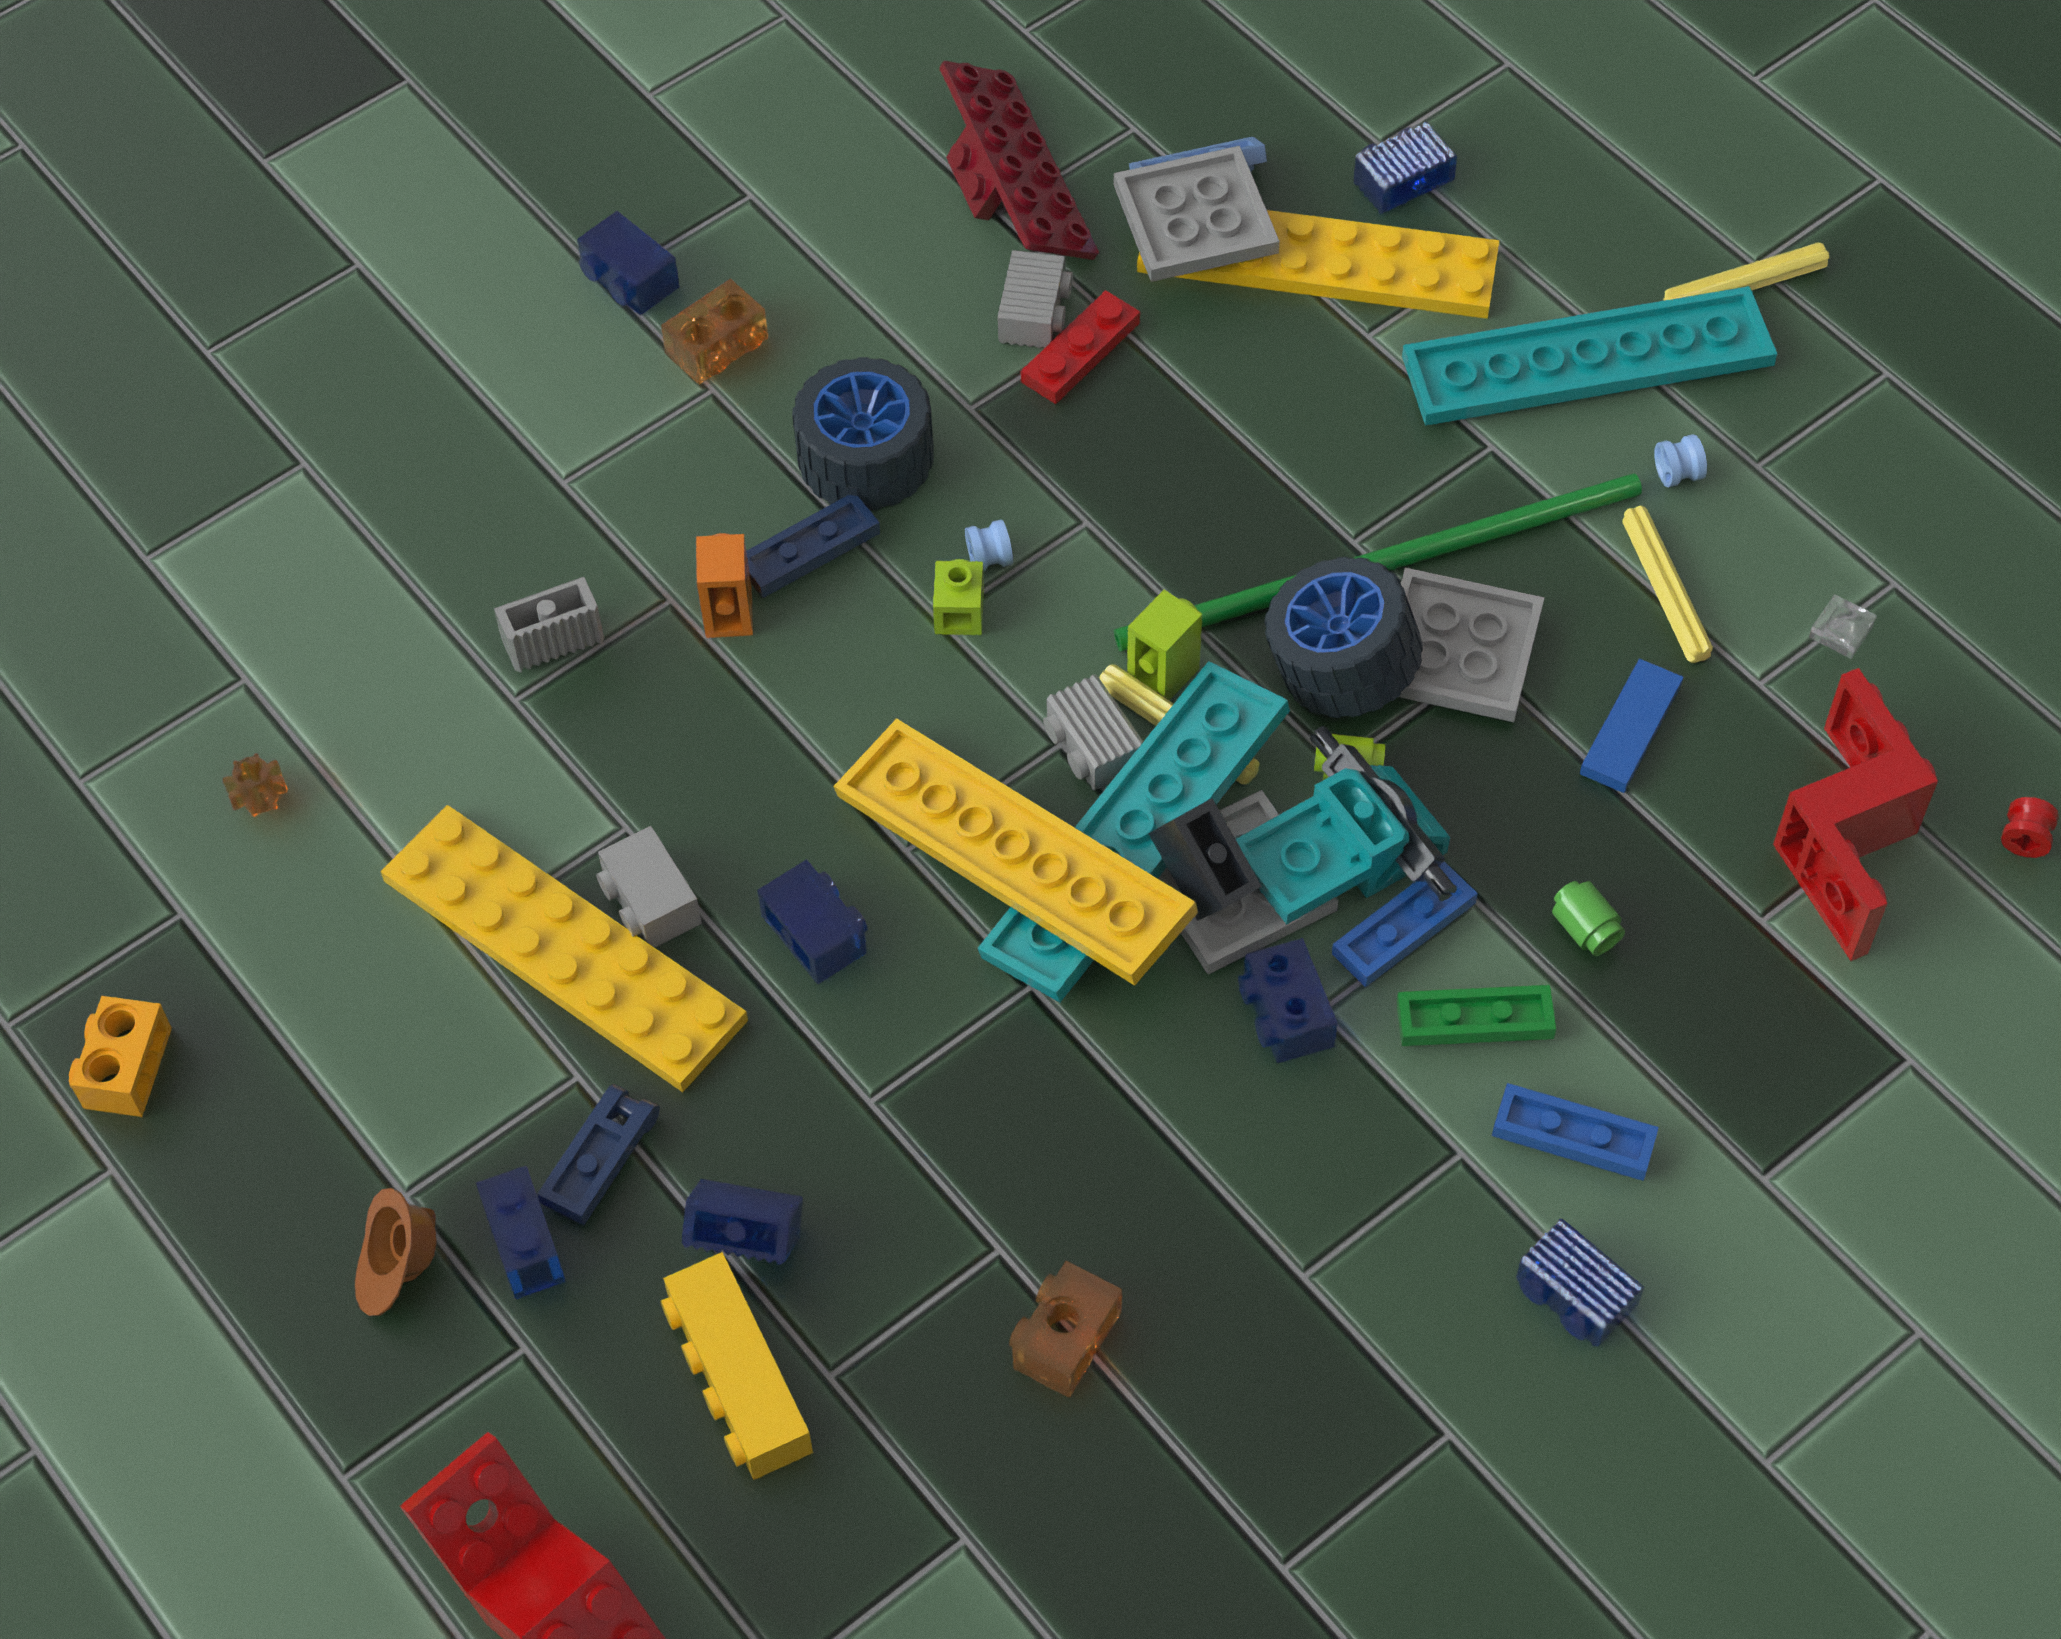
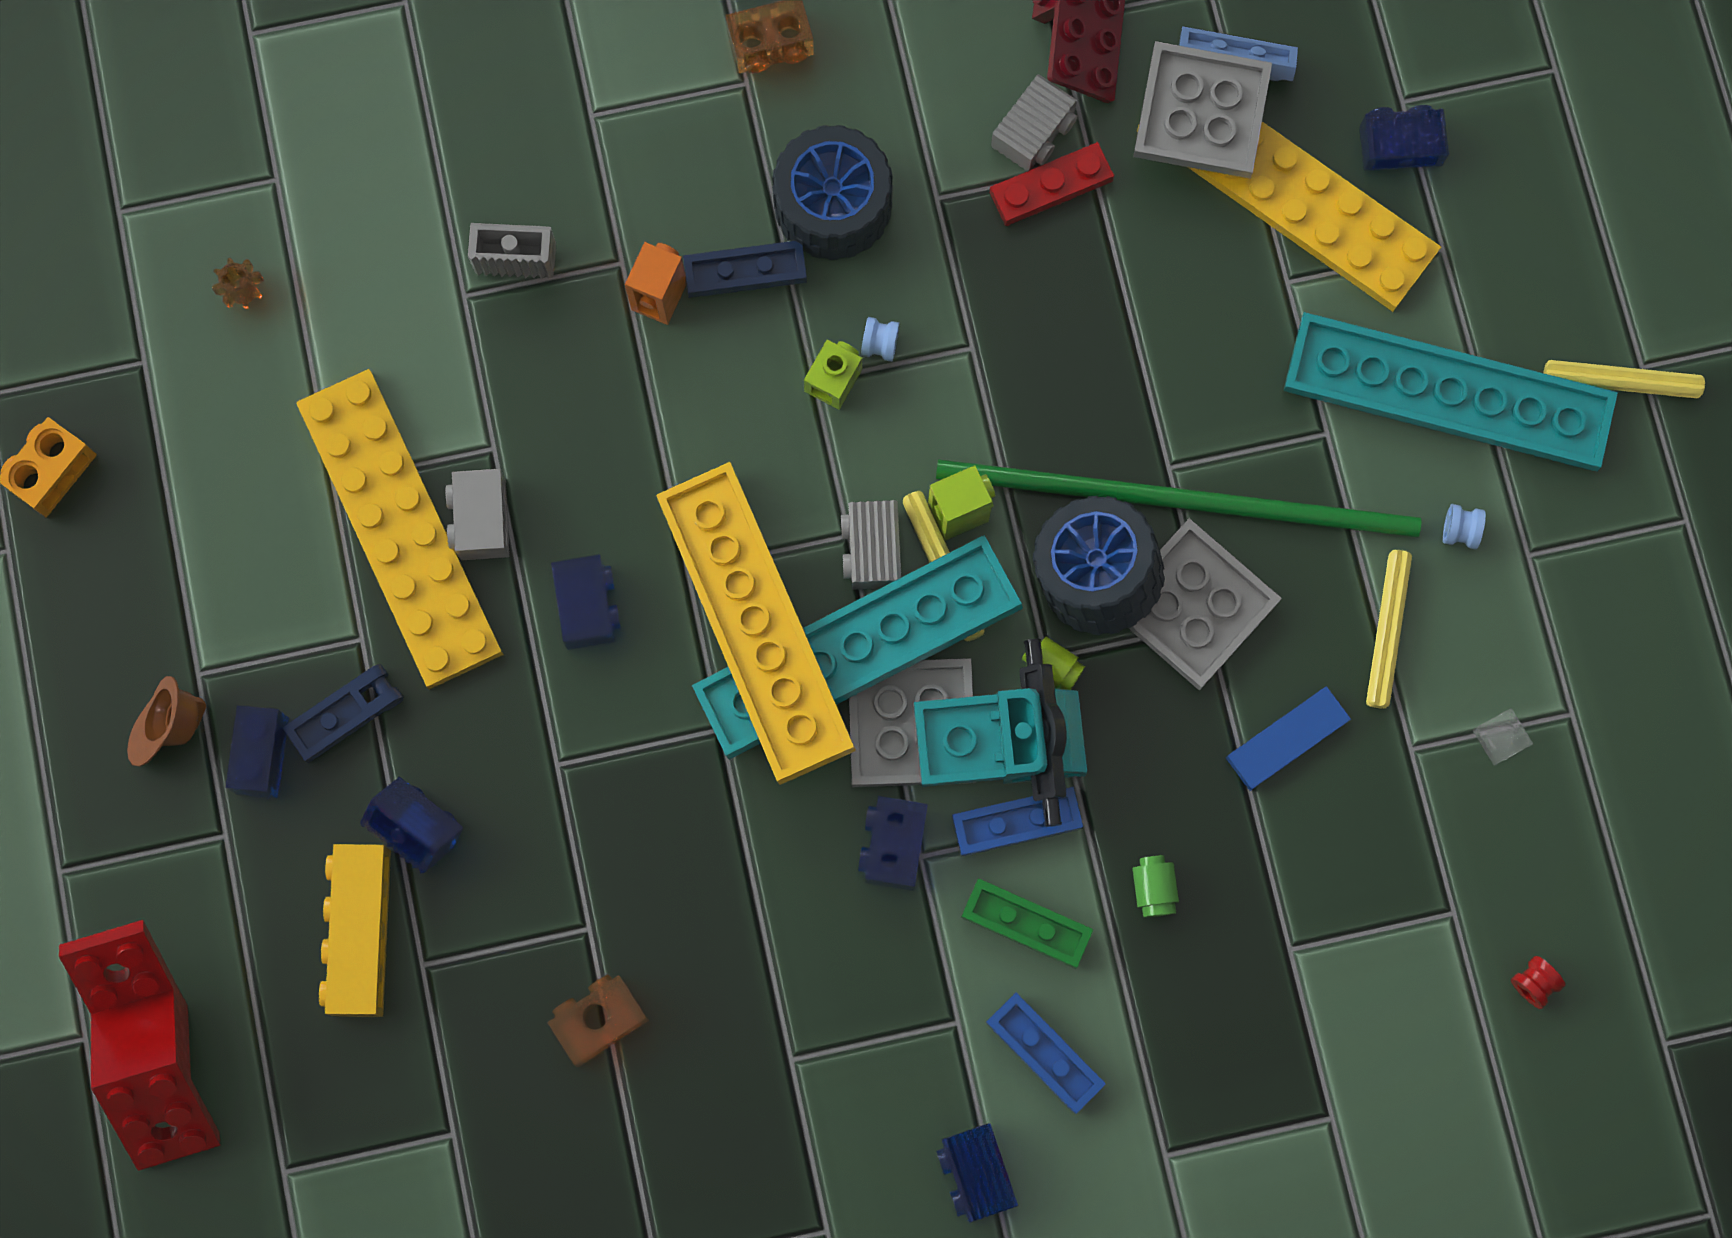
camera: 25 degrees right, 20 degrees up
black brick [1148,798,1262,921] -> none
red bracket [1773,668,1938,961] -> none

